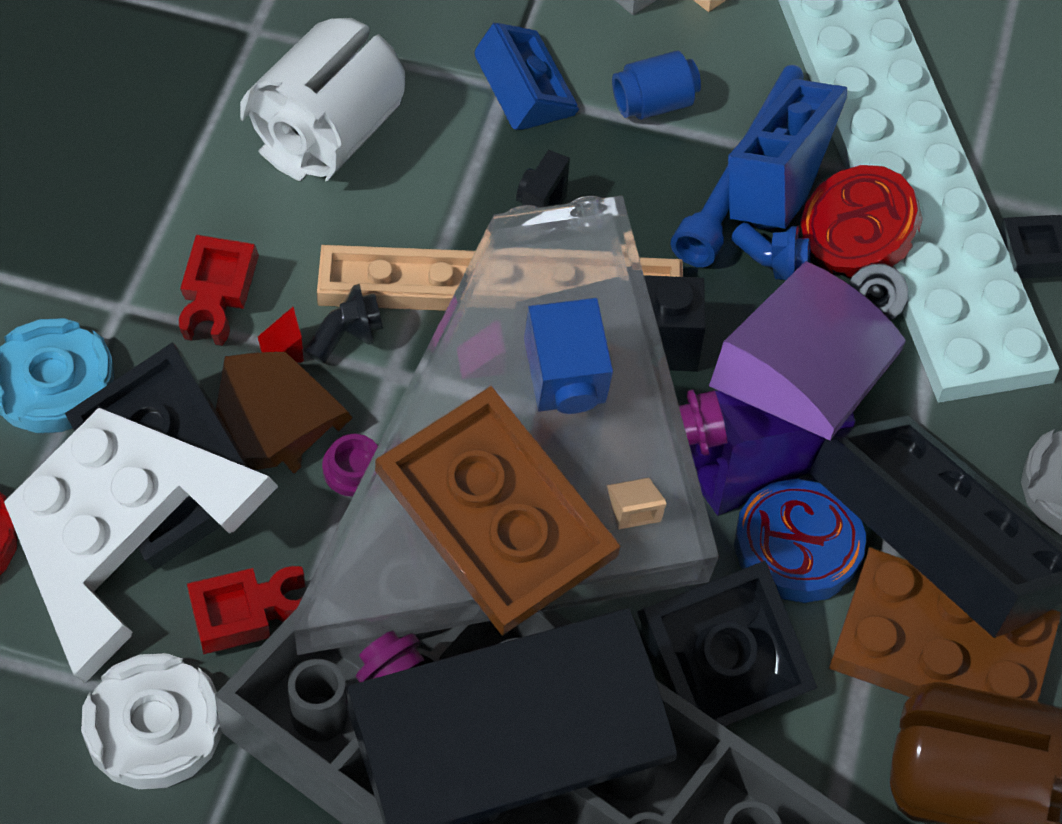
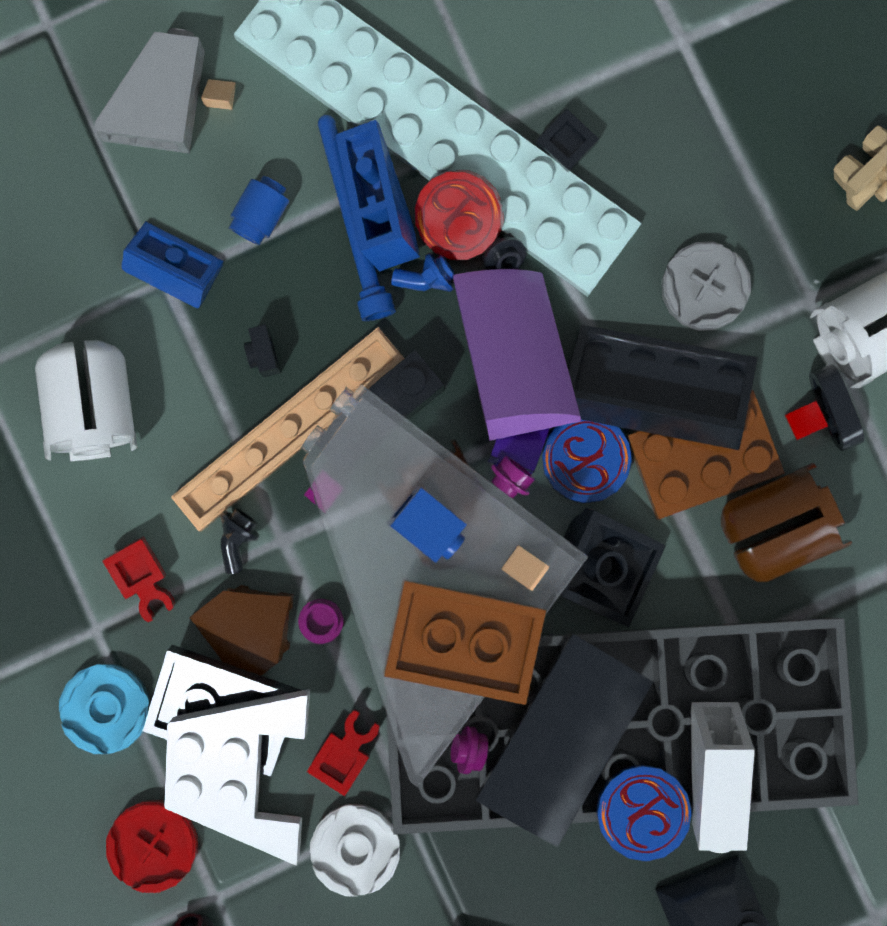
camera: 40 degrees left, 30 degrees up
red piece [258,307,304,363] -> none

